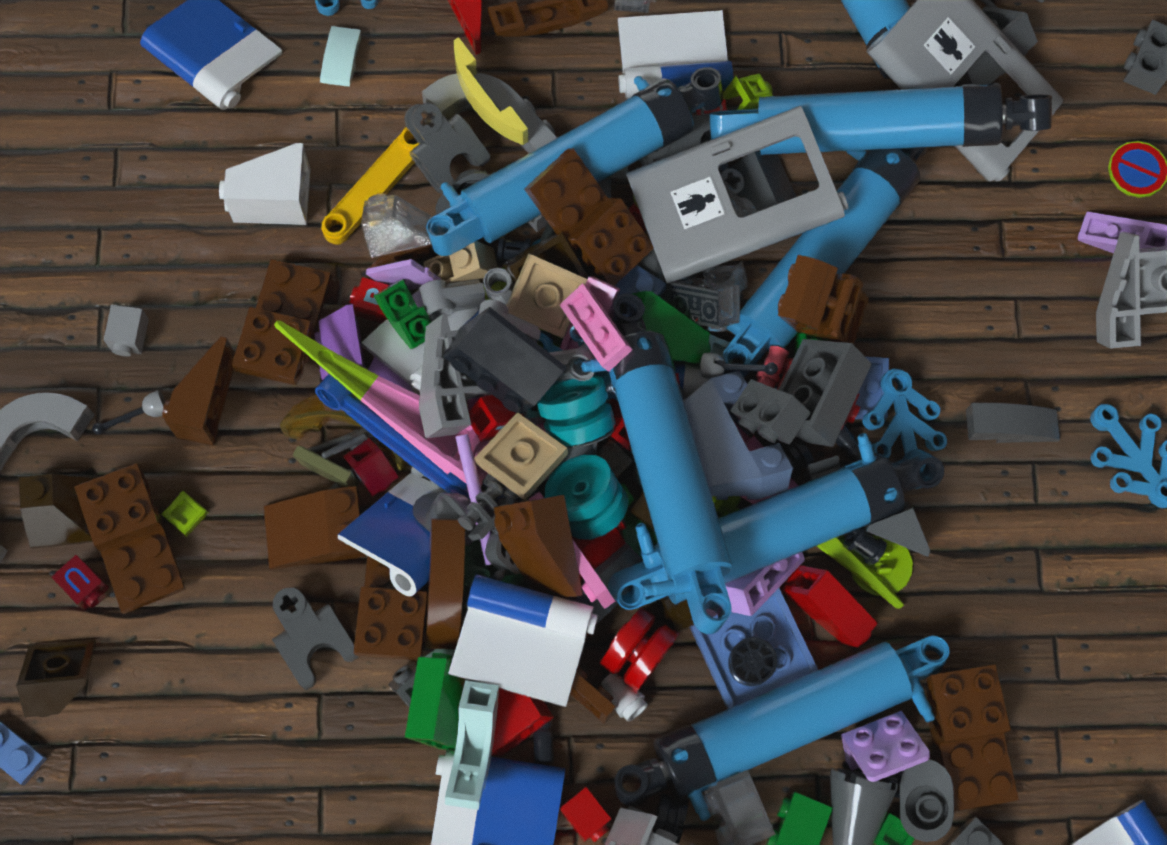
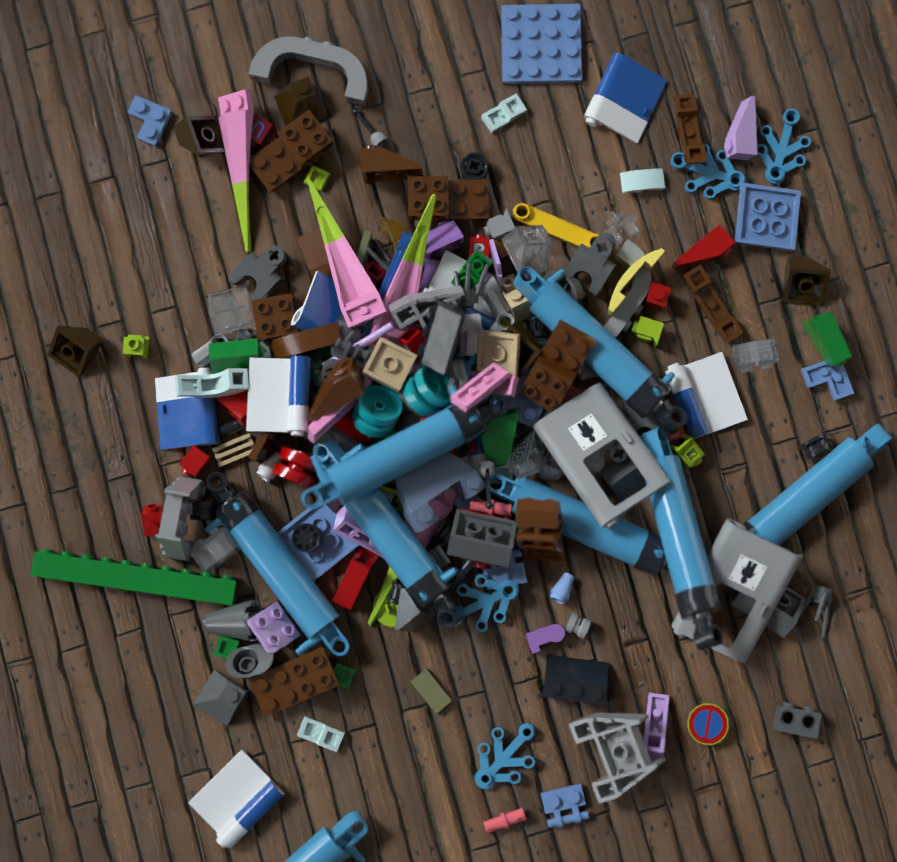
camera: 90 degrees right, 10 degrees up
light grey brick [104,305,149,356] -> none
white slope [219,143,311,225] -> none
dark grey brick [730,379,811,445] -> none
dark grey slope [966,403,1060,443] -> none
none -> light grey piece [191,334,231,368]
none -> clear slope [208,285,255,335]
none -> tan tile [212,433,254,468]
none -> bright pink plate [218,89,254,252]
none -> light aqua slope [297,716,344,752]
none -> bright pink plate [307,178,387,329]
none -> green tile [334,663,356,689]
none -> olive tile [410,669,452,714]
none -> dark grey plant [454,263,489,308]
none -> black wheel [460,152,488,180]
none -> light aqua slope [481,93,527,133]
none -> light grey window [483,209,516,241]
none -> medium blue plate [501,4,582,84]
none -> medium lavender leg [525,624,565,654]
none -> black slope [542,655,608,705]
none -> light blue cone [550,572,575,605]
none -> light grey wheel [565,612,591,639]
none -> clear hips [604,211,640,247]
none -> lime window [631,316,664,347]
none -> red brick [644,282,671,311]

